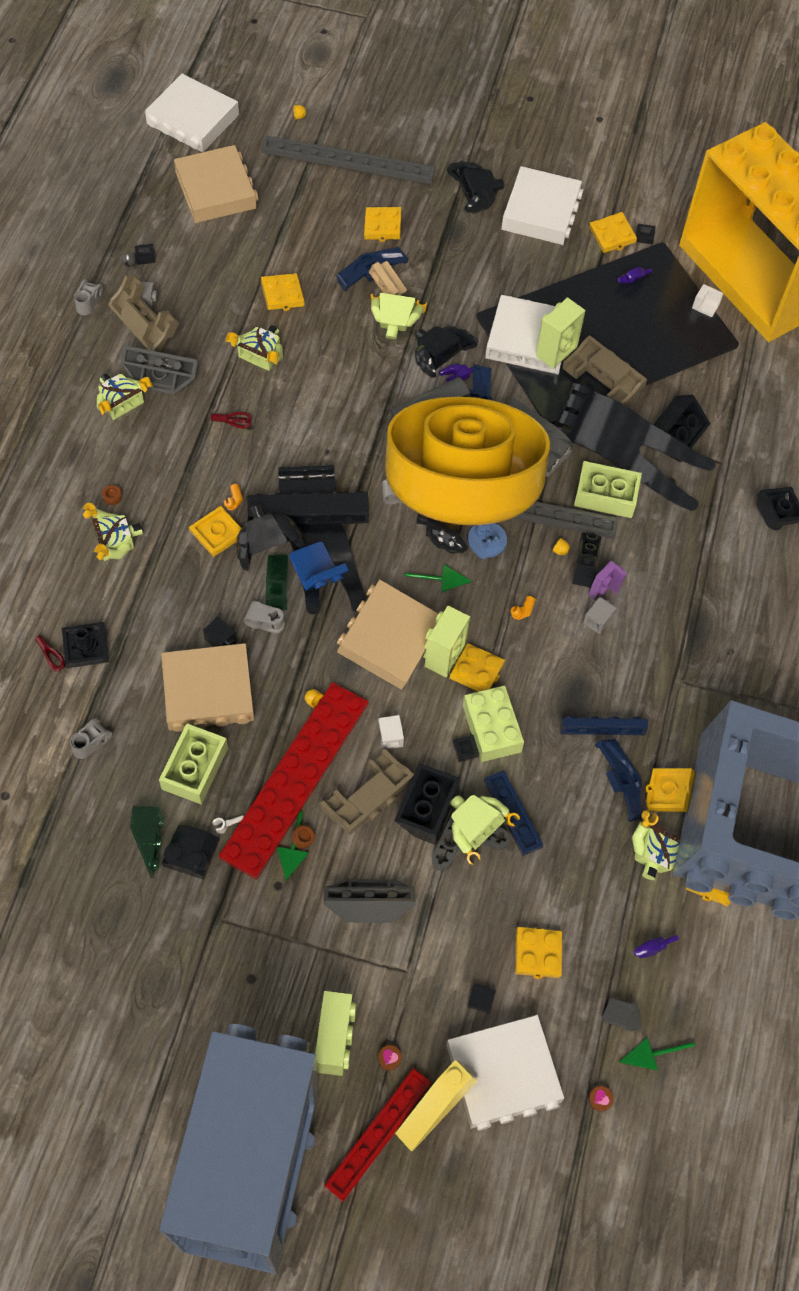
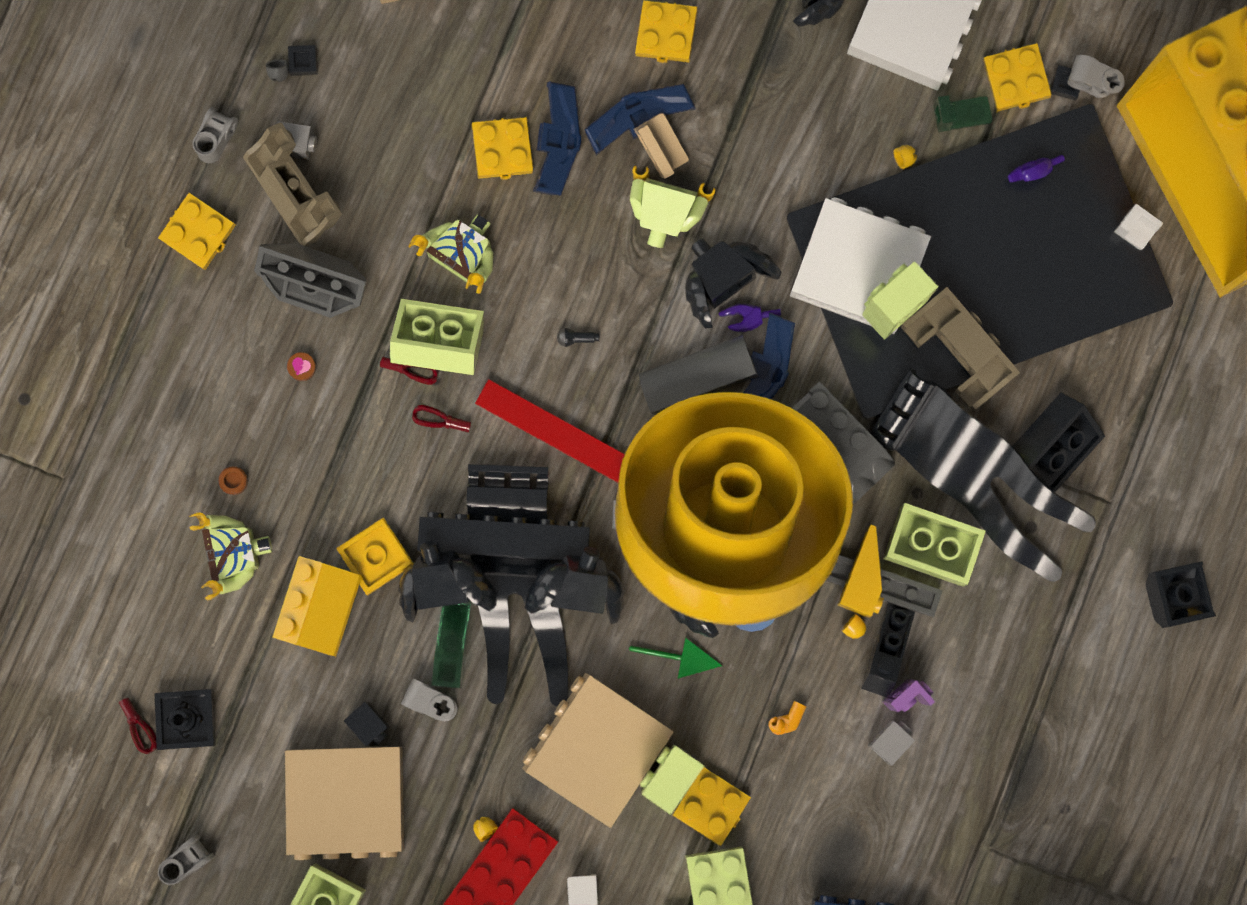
camera: 10 degrees right, 20 degrees up
torso [97,373,153,420] -> none
light orange arm [224,484,243,510] -> none
blue bracket [289,542,349,591] -> none
none -> yellow plate [158,193,236,270]
none -> yellow slope [273,556,362,657]
none -> dark orange tile [287,352,316,381]
none -> yellowish green brick [390,299,484,375]
none -> dark red piece [412,405,471,433]
none -> red tile [475,379,625,483]
none -> black torso [524,547,624,625]
none -> dark blue plate [532,81,582,195]
none -> black piece [557,328,599,347]
none -> yellow slope [837,525,884,618]
none -> yellow hinge [894,145,917,169]
none -> clear green bracket [933,95,992,132]
none -> light grey piece [1068,55,1125,98]

